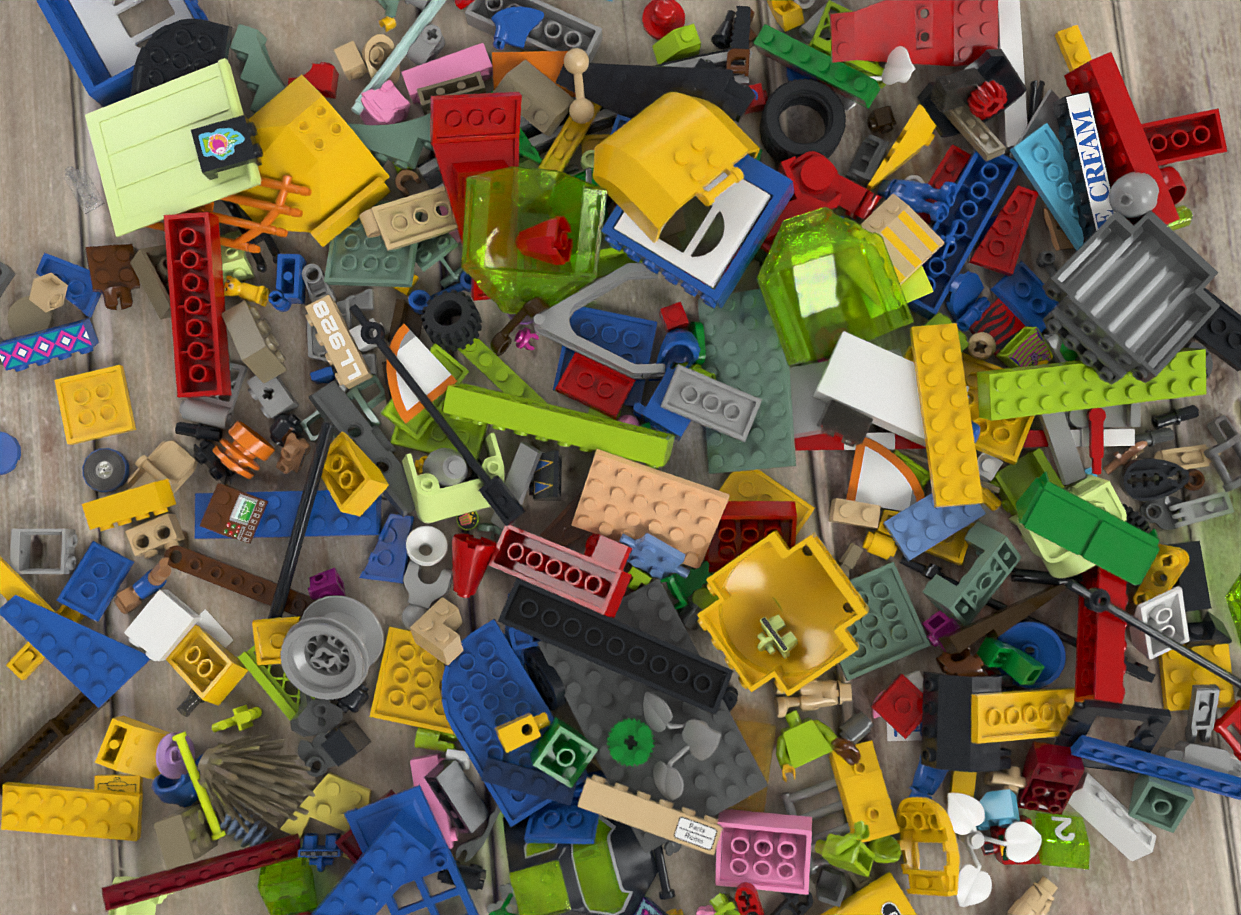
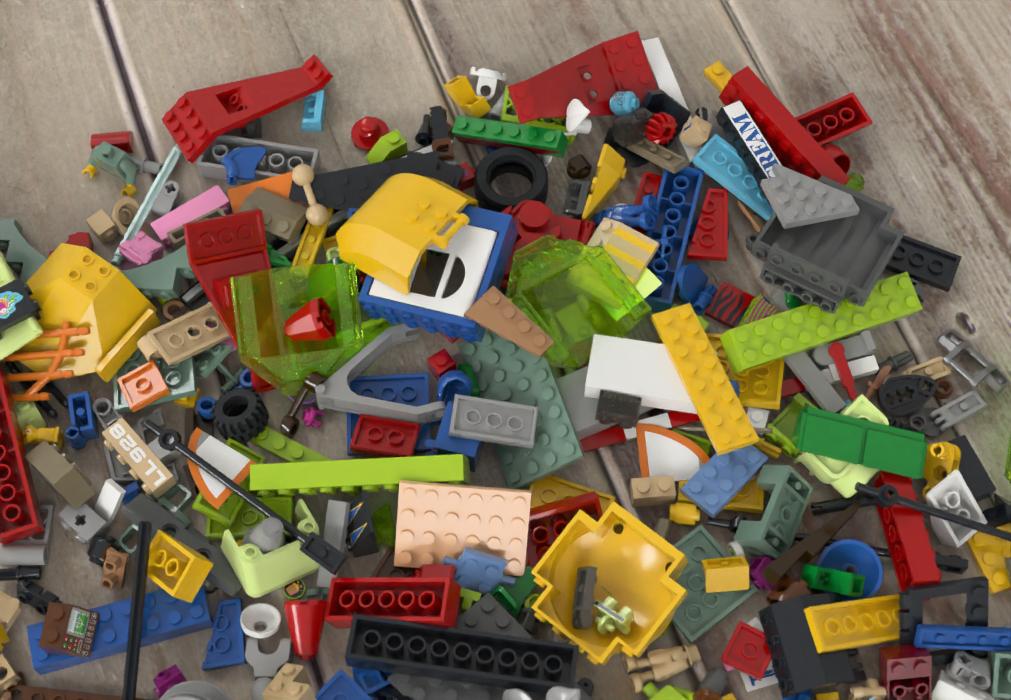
camera: 15 degrees left, 20 degrees down
orange wheel [212,420,275,479] -> none
tan piece [967,332,996,360] -> none
blue tile [990,260,1059,333] -> none
light grey cylinder [1109,172,1159,219] -> none
black axle [1151,405,1199,430] -> none
none -> white tile [93,478,126,524]
none -> tile [117,359,171,413]
none -> clear neon green hinge [371,503,396,546]
none -> medium nougat wing [464,286,555,358]
none -> dark grey hinge [571,566,597,630]
none -> medium azure head [610,91,640,116]
none -> tan brick [679,115,712,149]
none -> yellow panel [701,556,749,593]
none -> white tile [727,541,745,557]
none -> light grey wing [760,164,860,229]
none -> light grey piece [945,651,991,690]

